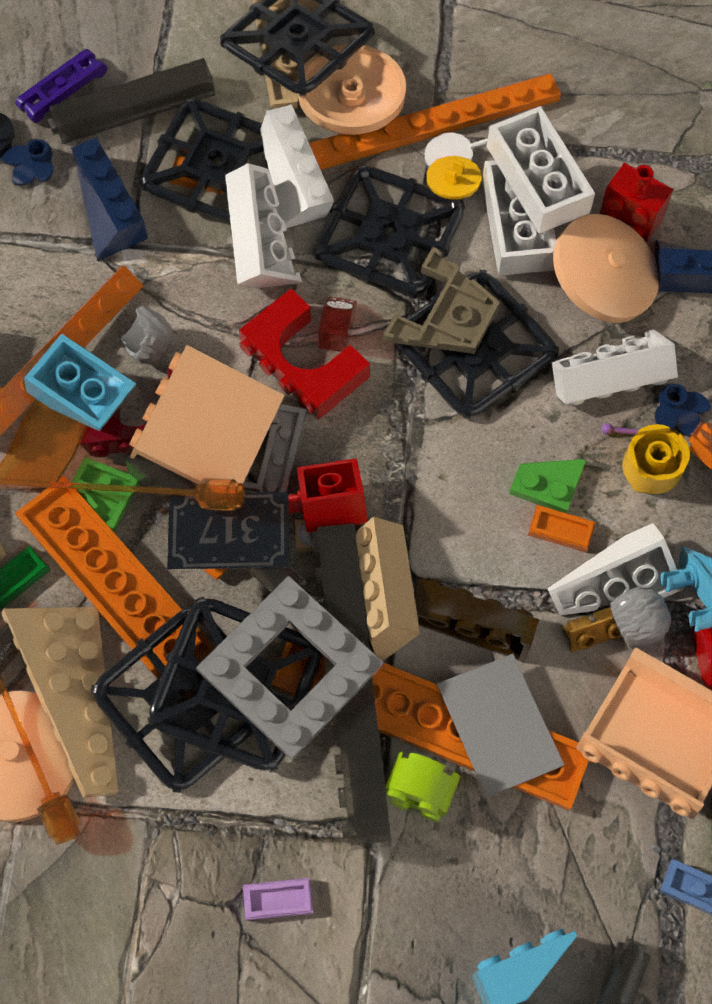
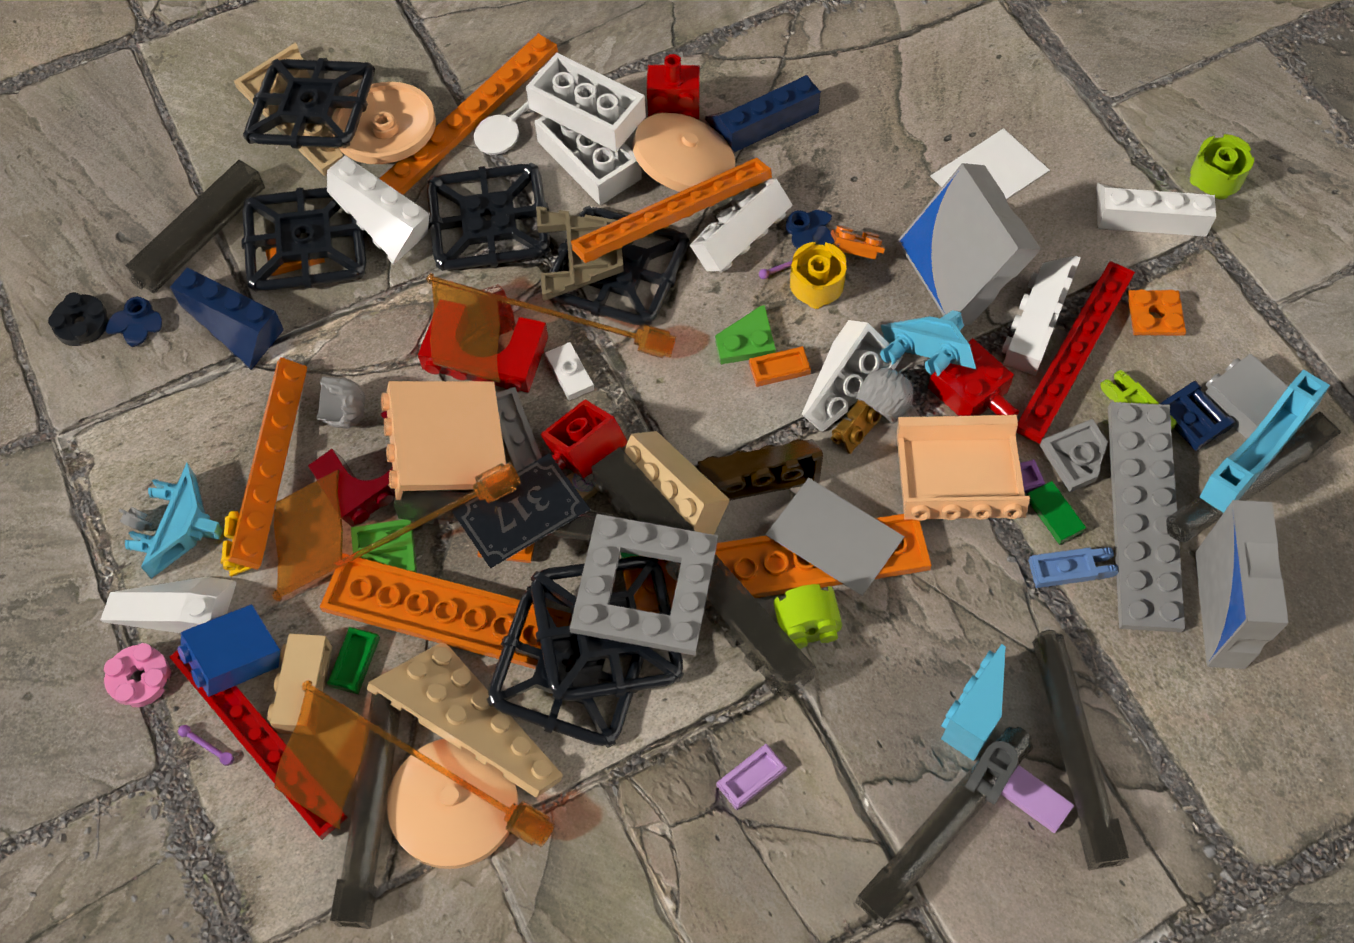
camera: 30 degrees left, 5 degrees down
dark purple plate [15,49,107,123] -> none
medium azure slope [24,334,136,431] -> none
white wedge [225,163,302,288] -> none
yellow piece [427,156,482,199] -> none
none -> clear orange flag [426,273,677,383]
none -> white plate [545,342,594,401]
none -> orange plate [571,157,772,263]

